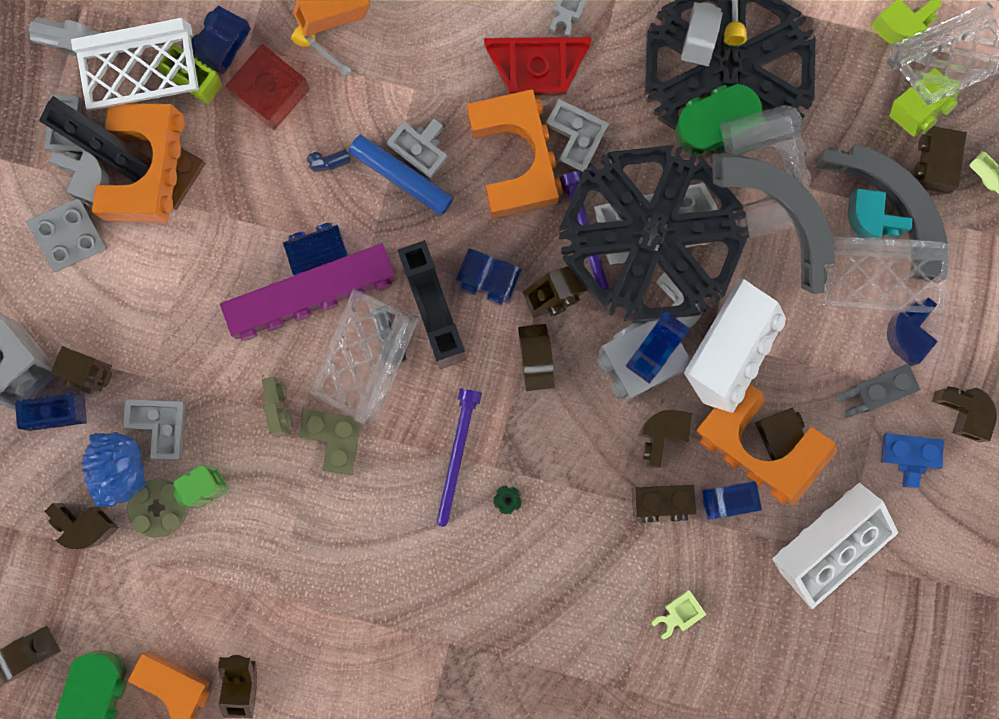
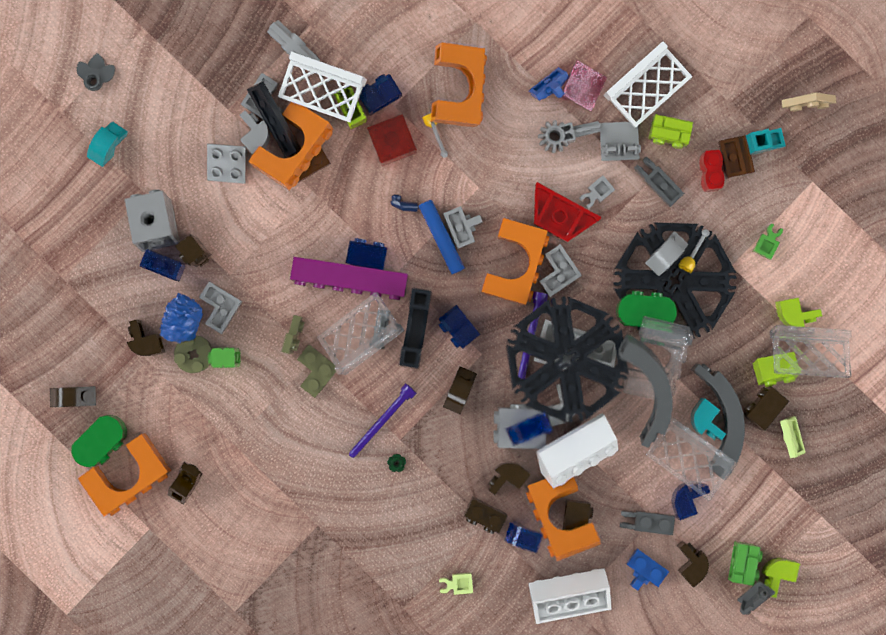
camera: 30 degrees right, 5 degrees up
dark brown brick [523,266,588,318] -> none

